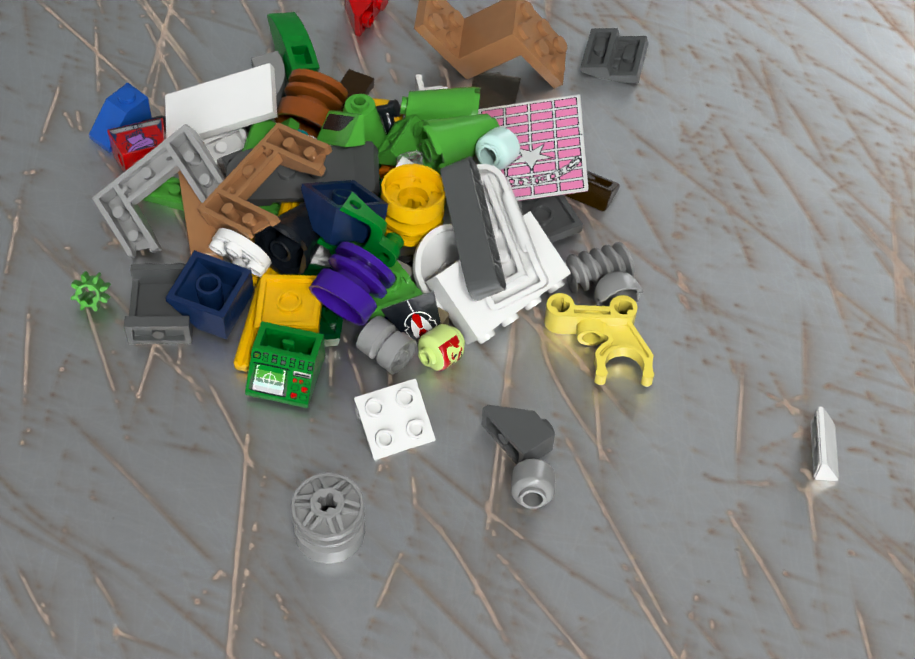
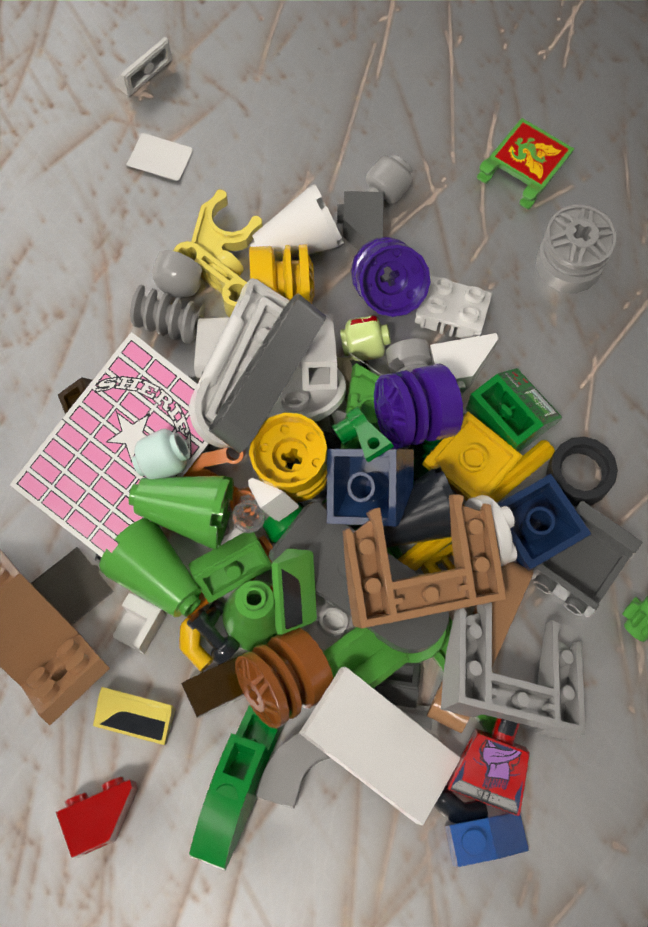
camera: 140 degrees left, 15 degrees up
none -> light yellow slope [93,687,176,745]
none -> white sticker [126,133,193,181]
none -> white cone [249,184,344,261]
none -> yellow wheel [249,244,315,304]
none -> dark purple wheel [351,237,431,317]
none -> white slope [429,333,498,394]
none -> flag [477,118,574,210]
none -> black tyre [546,437,618,506]

